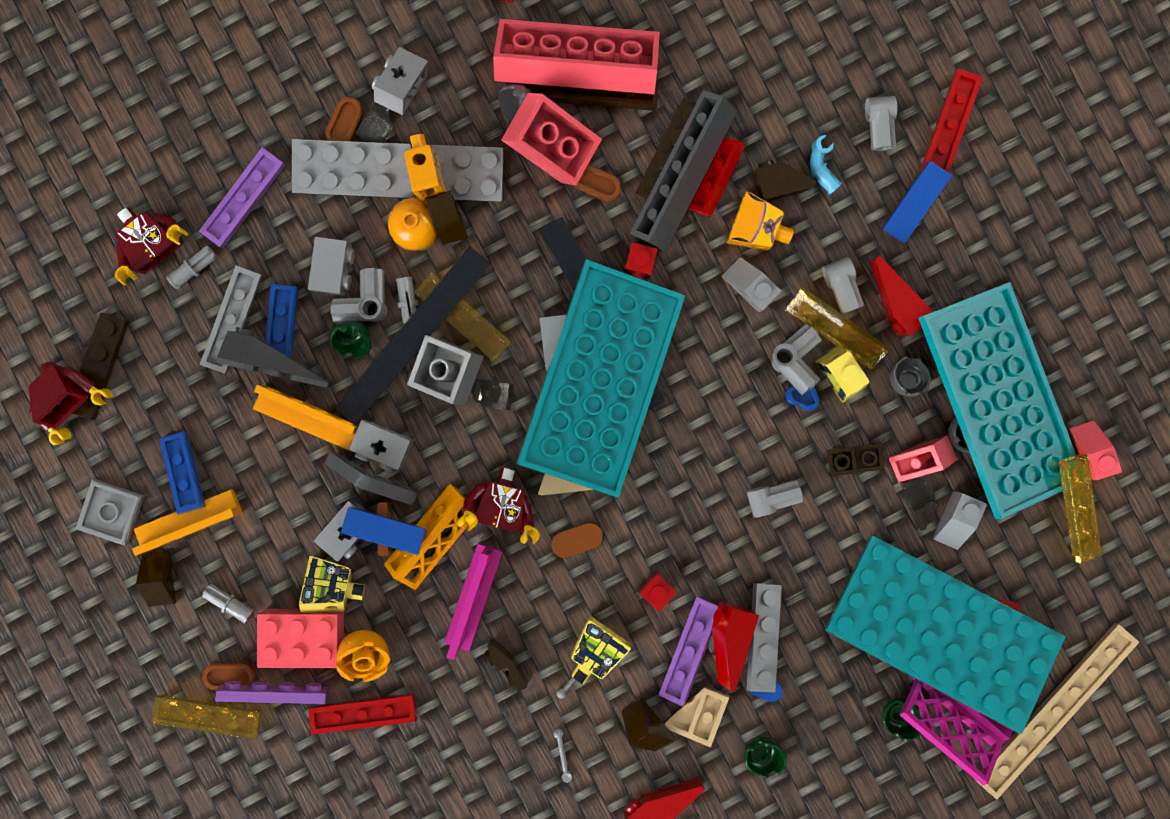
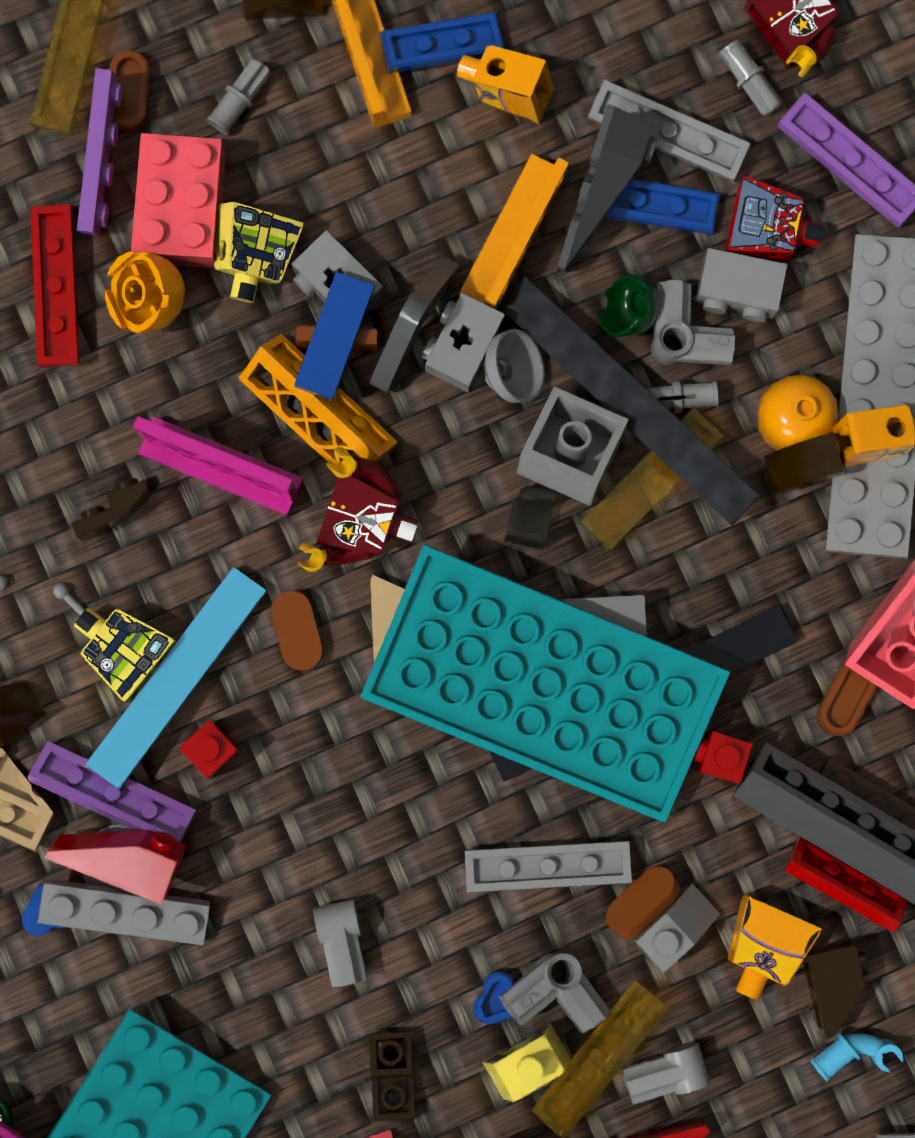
camera: 90 degrees right, 5 degrees down
none -> medium azure tile [85,567,266,790]
none -> light orange torso [457,45,554,124]
none -> light grey plate [464,841,632,892]
none -> light grey piece [483,329,545,403]
none -> dark orange tile [606,867,679,939]
none -> torso [725,176,823,262]

